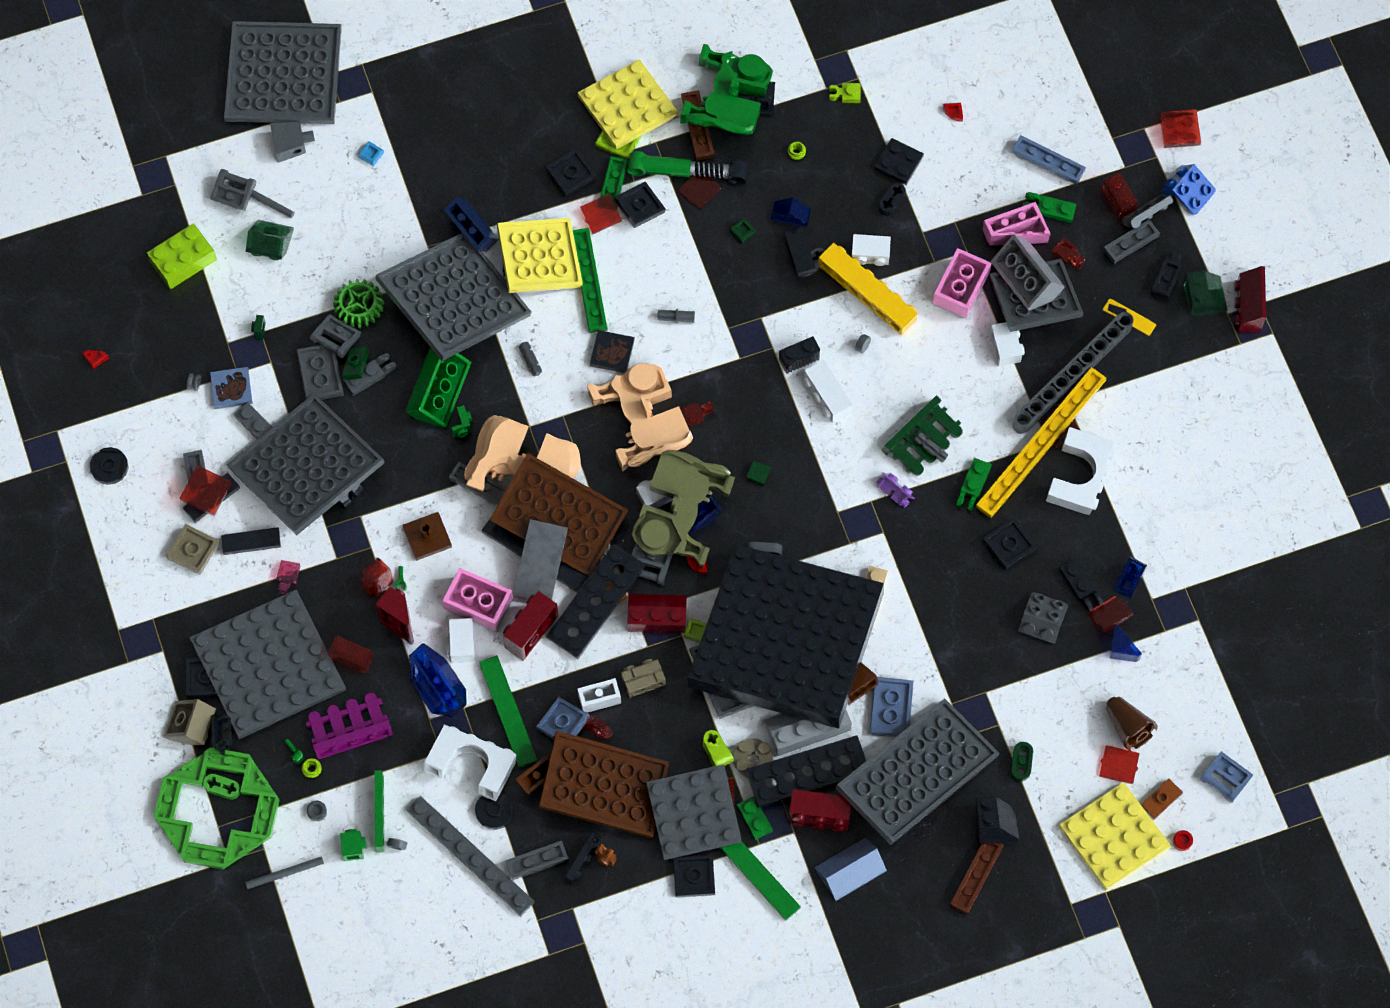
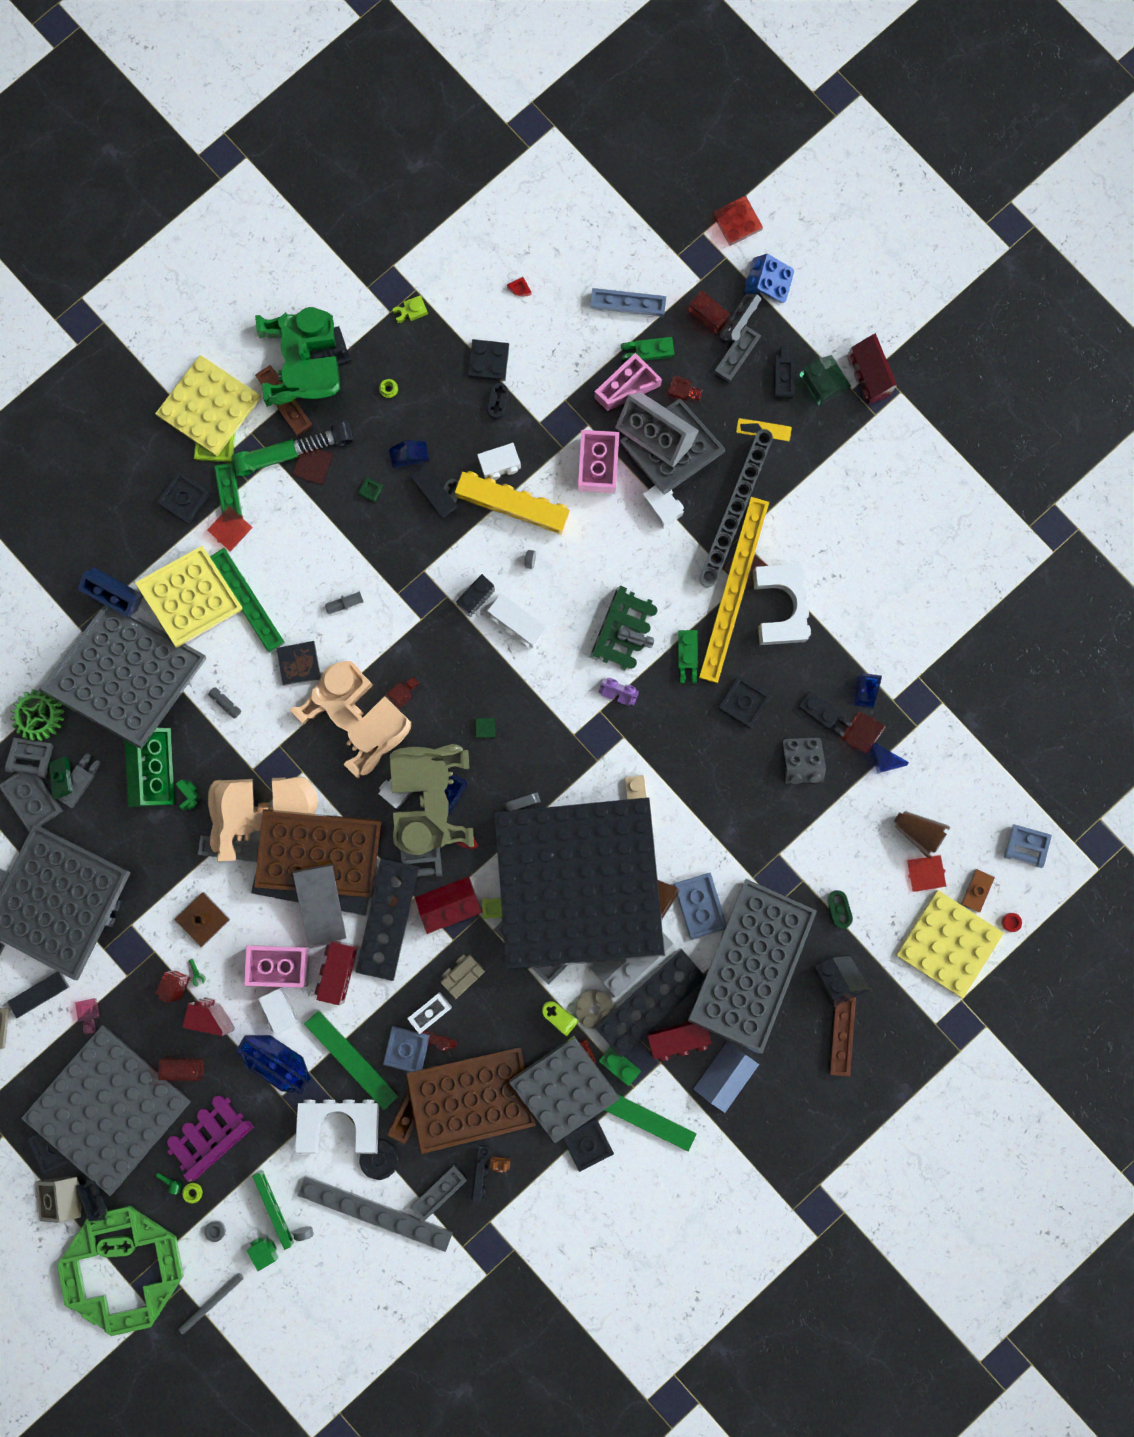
camera: 25 degrees left, 15 degrees up
black plate [614,181,666,228] -> none

